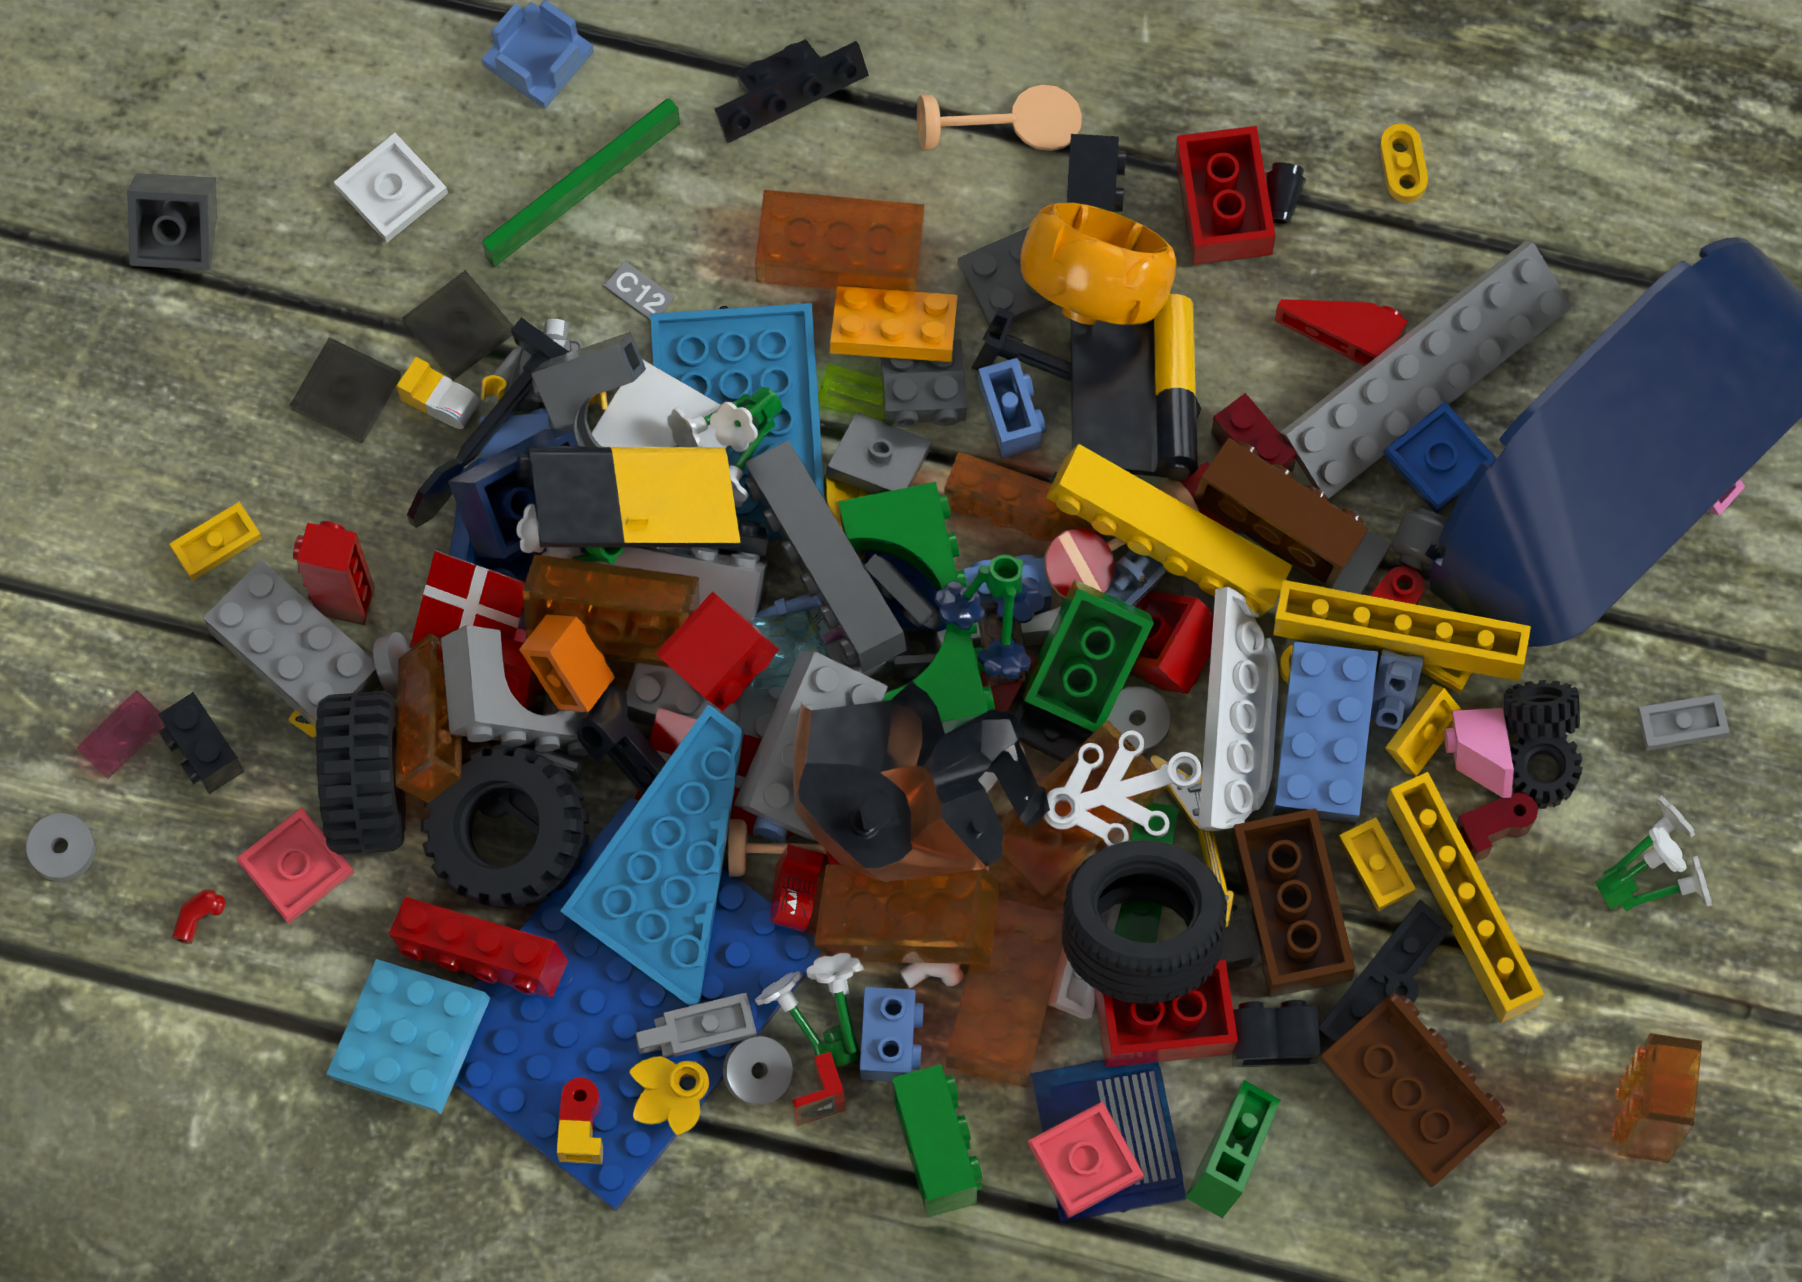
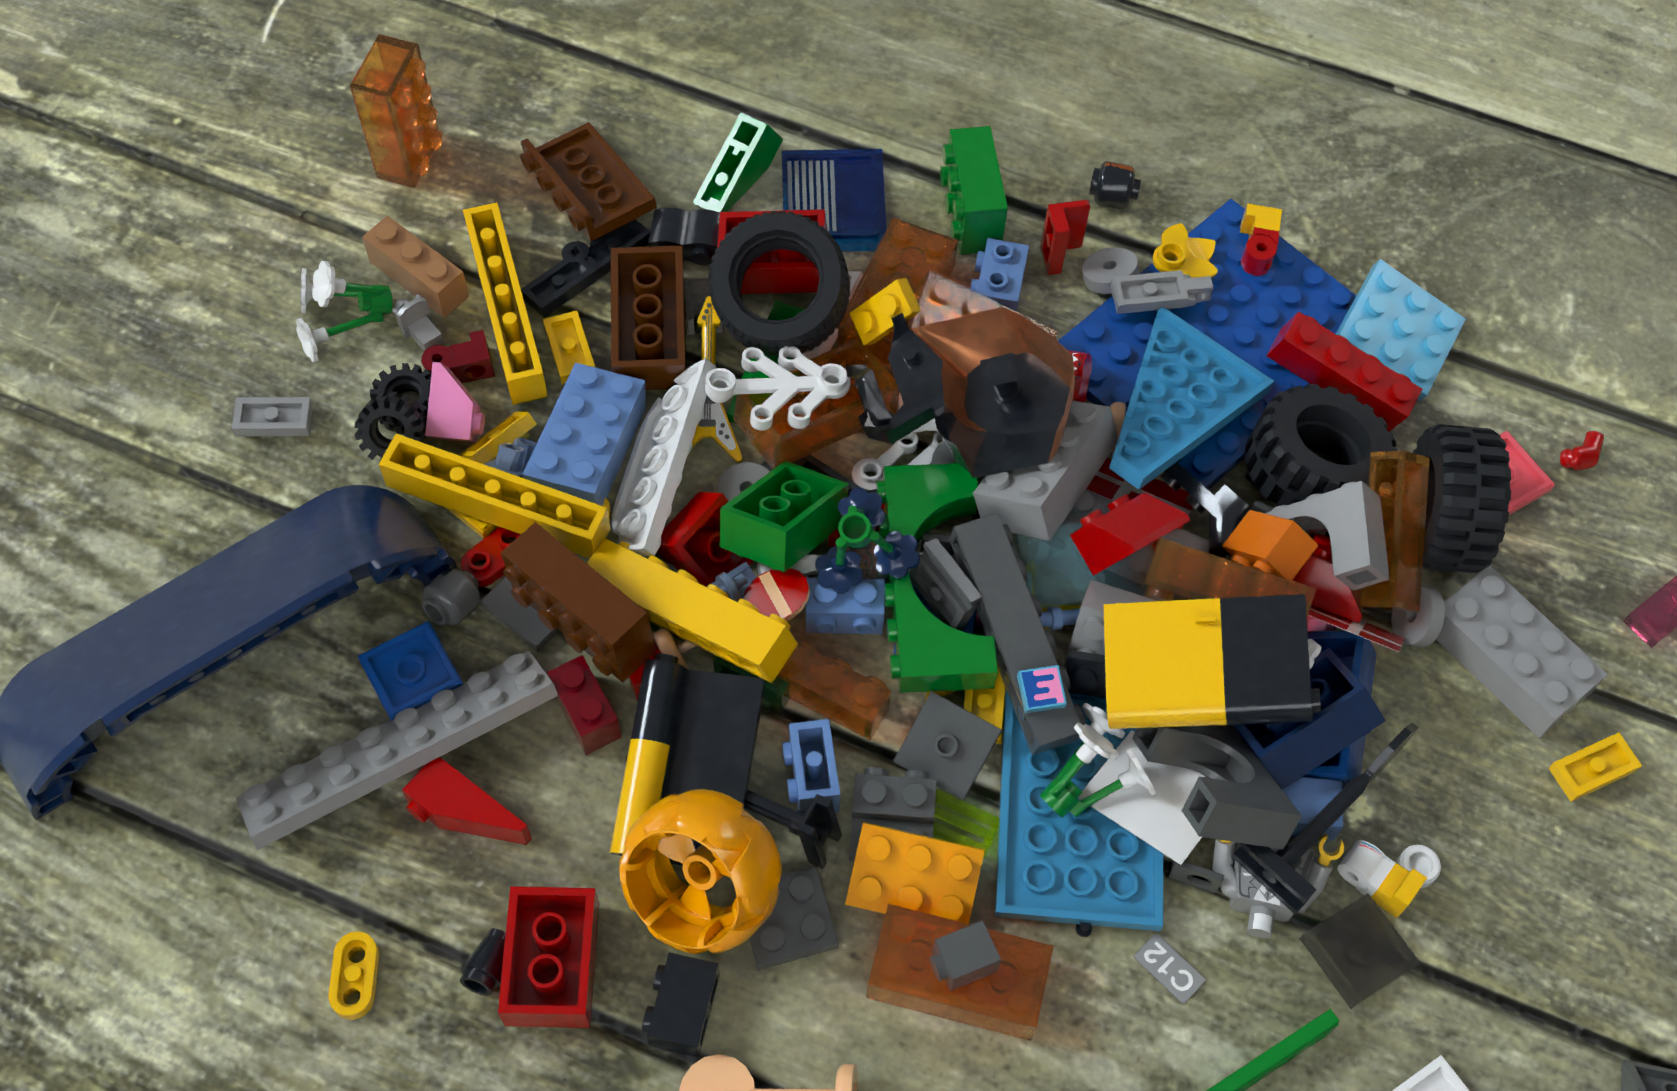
camera: 175 degrees left, 10 degrees down
black brick [158,692,244,794] -> none
clear smoke plate [290,337,401,444] -> none
red brick [293,521,375,625] -> none
plant [755,953,864,1067] -> none
coral plate [1027,1101,1144,1218] -> none
none -> medium nougat brick [362,215,469,318]
none -> light grey piece [393,294,444,351]
none -> yellow plate [849,278,921,346]
none -> dark grey brick [929,920,1001,991]
none -> tile [1017,665,1067,714]
none -> black head [1089,161,1141,209]
none -> white tile [1397,845,1441,888]

